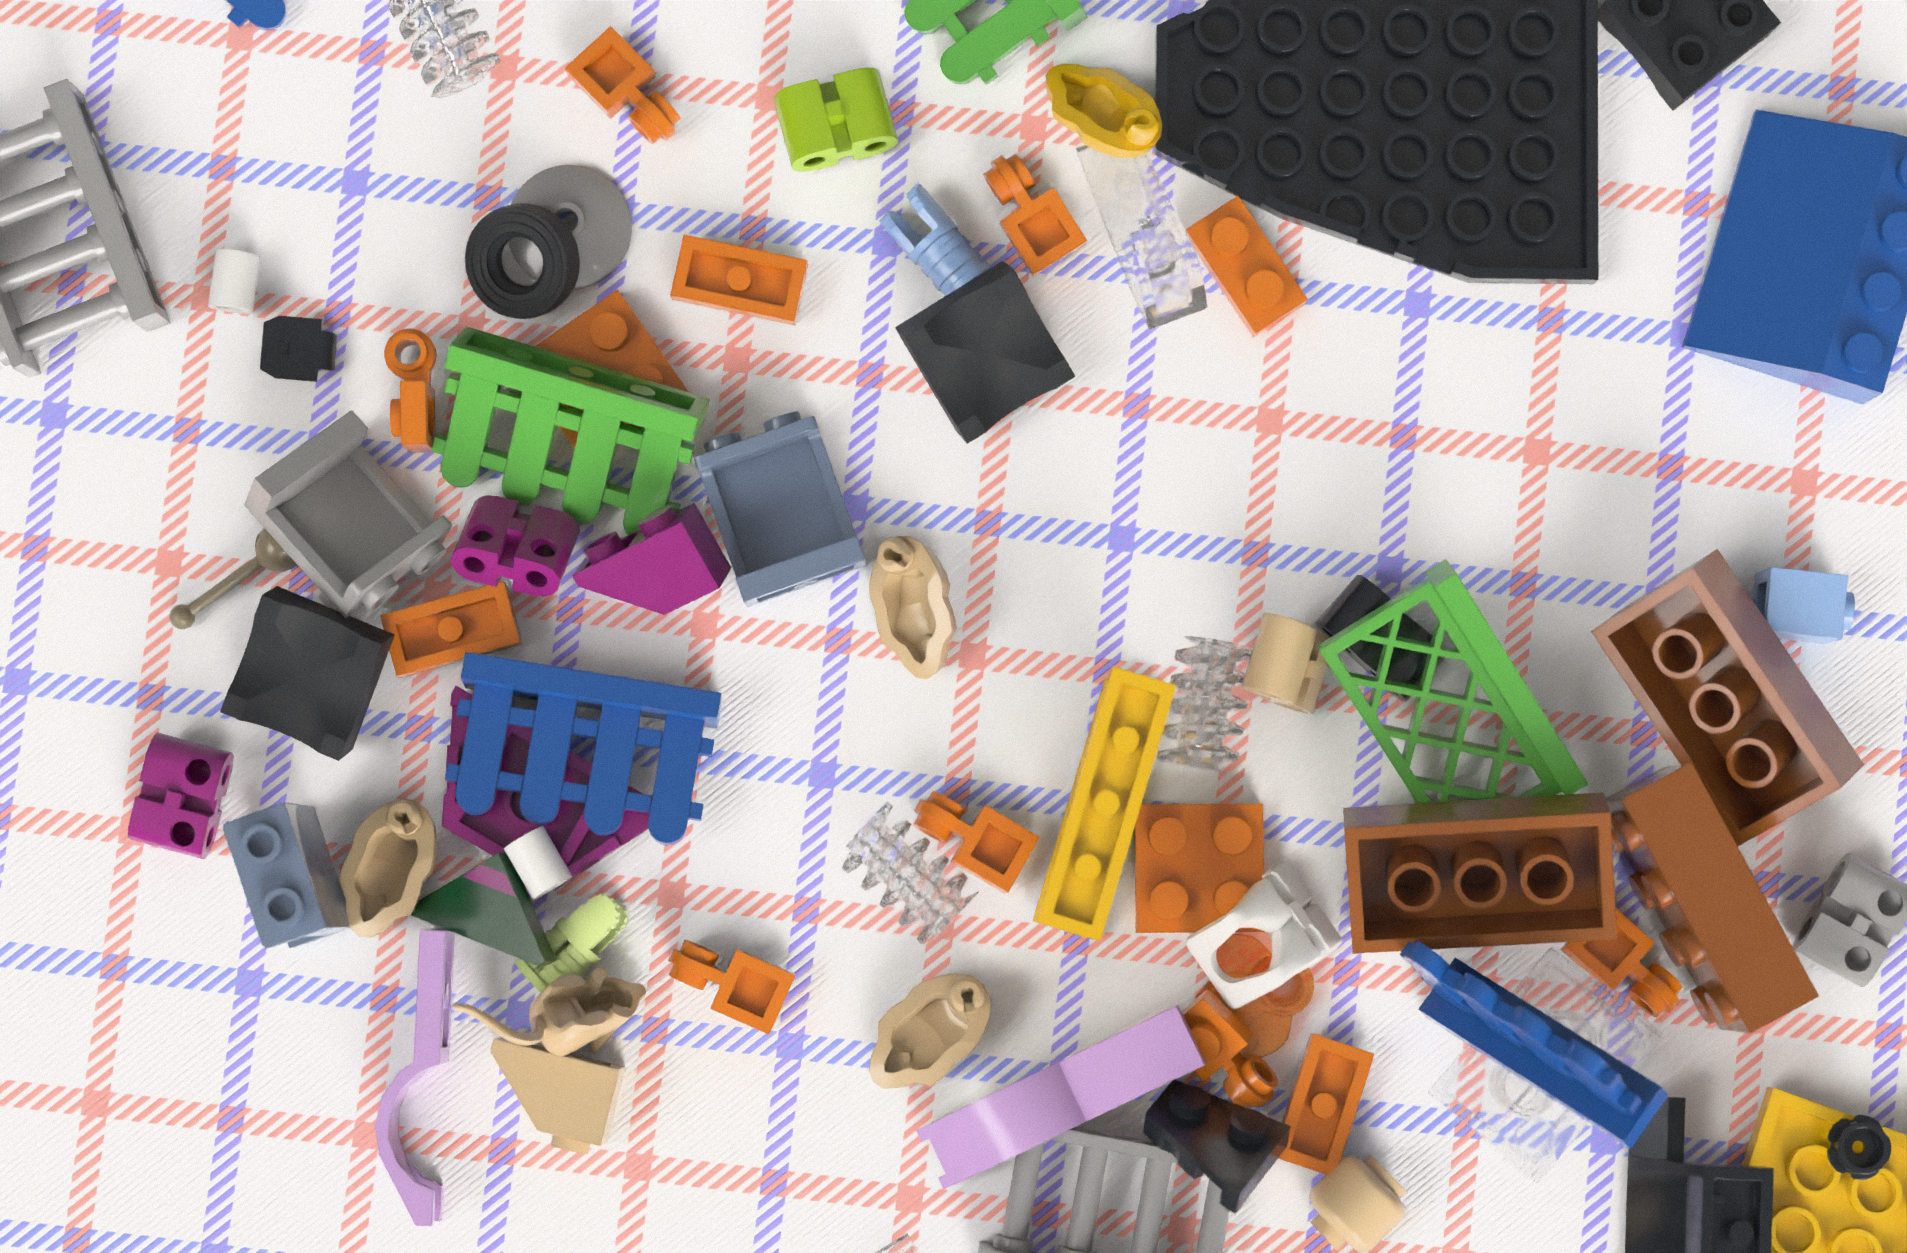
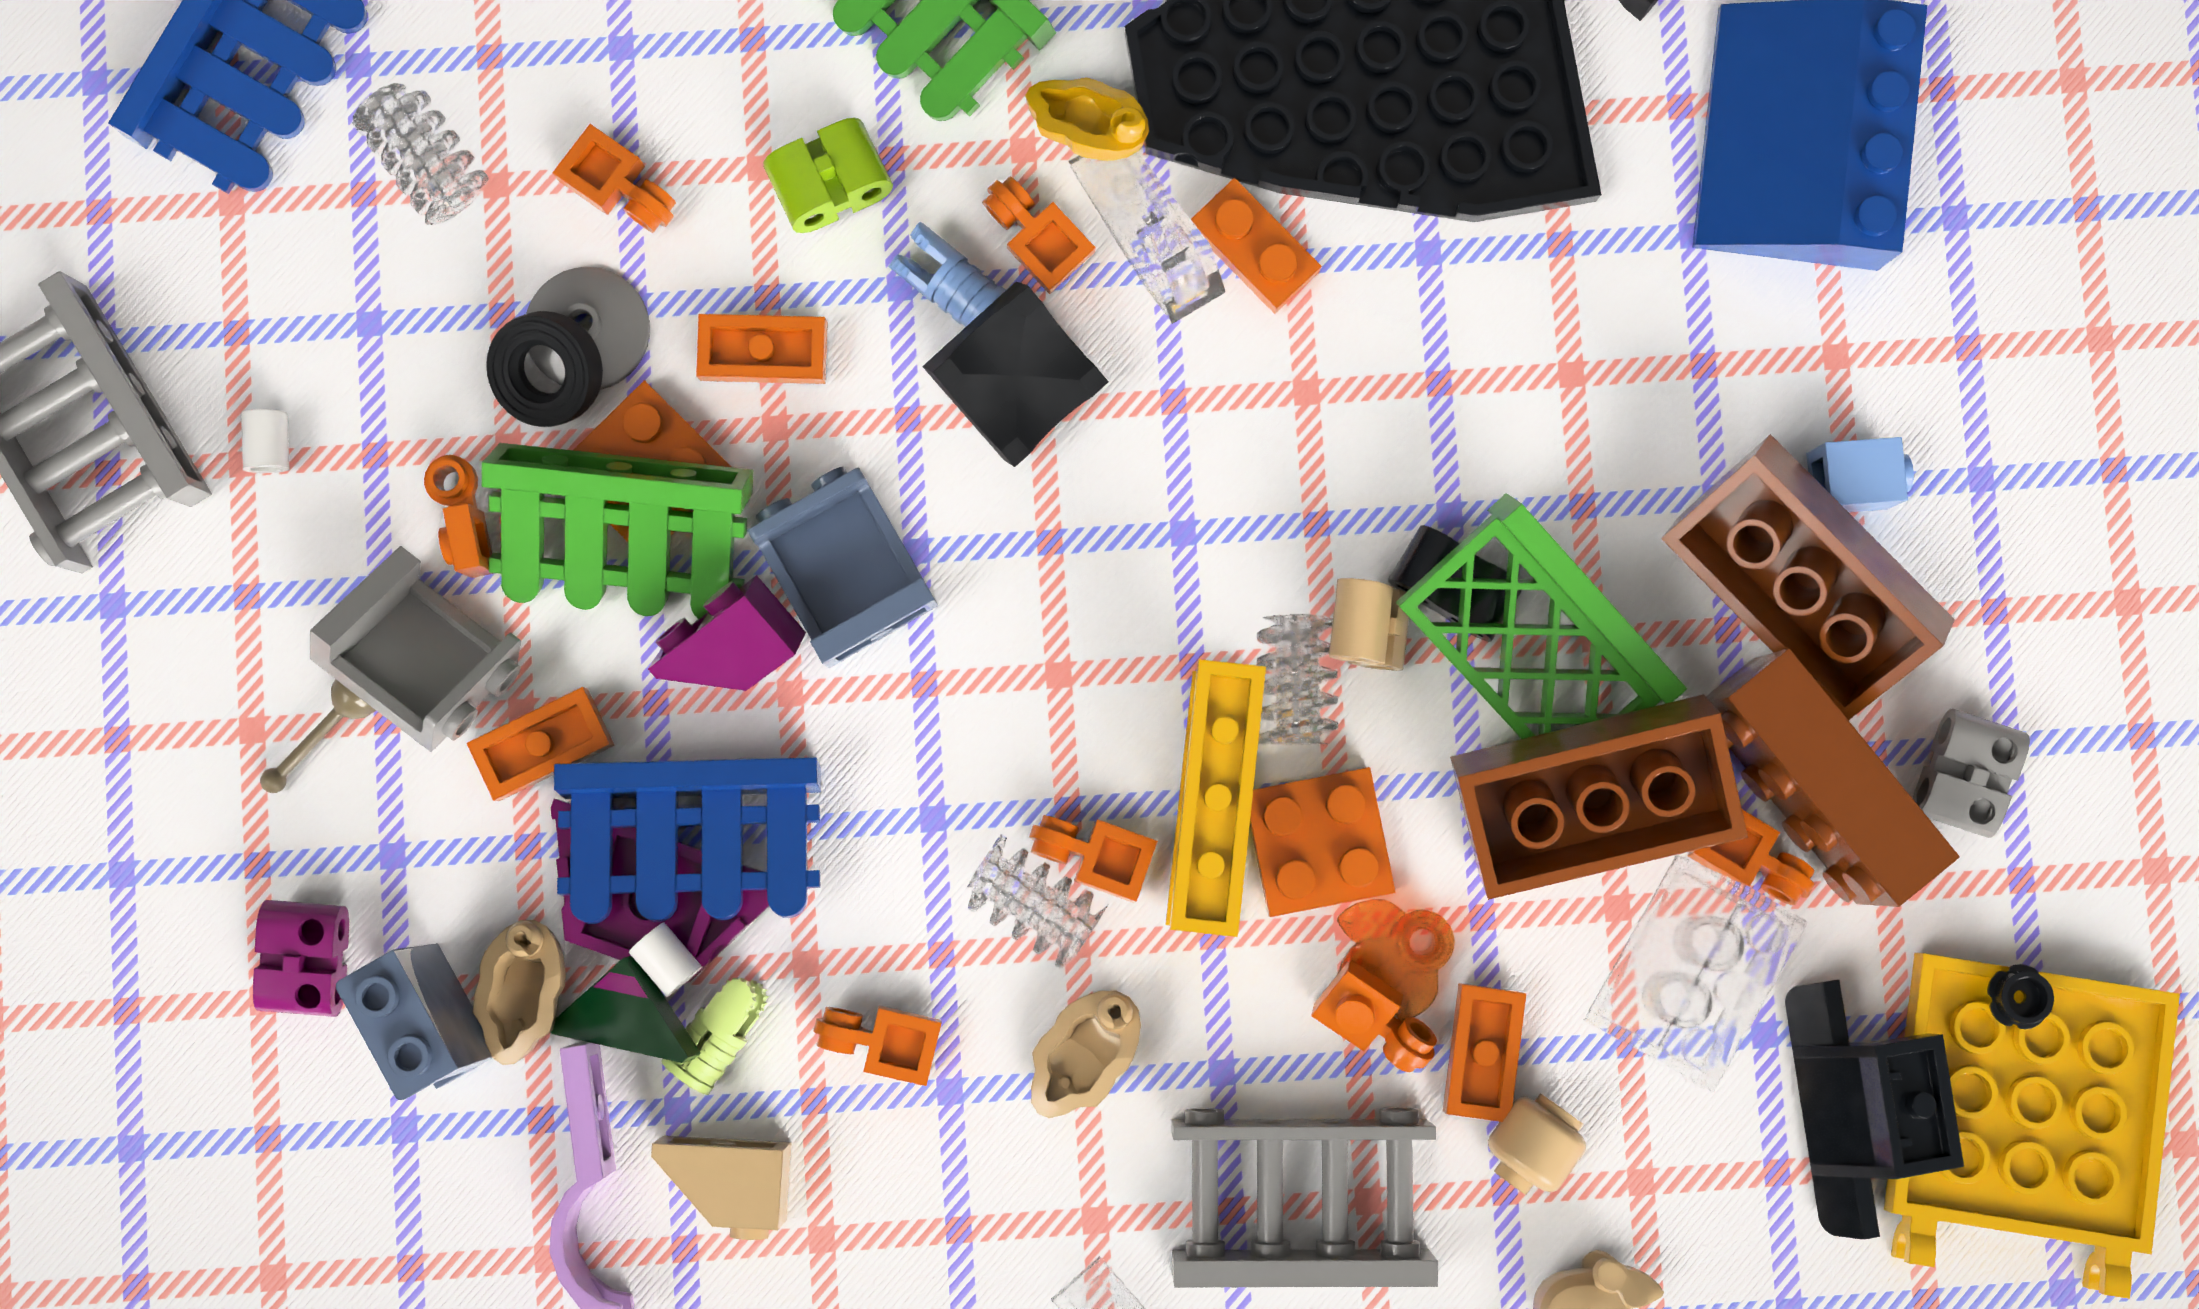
camera: 10 degrees left, 0 degrees up
black brick [220,586,395,761] -> none
black piece [260,316,337,382] -> none
magenta piece [451,495,580,597] -> none
tan animal [452,968,646,1056] -> none
tan arm [869,536,957,679] -> none
lavender piece [916,1005,1206,1190] -> none
black wing [1143,1080,1291,1214] -> none
white piece [1186,860,1342,1009] -> none
blue fence [1399,940,1668,1150] -> none

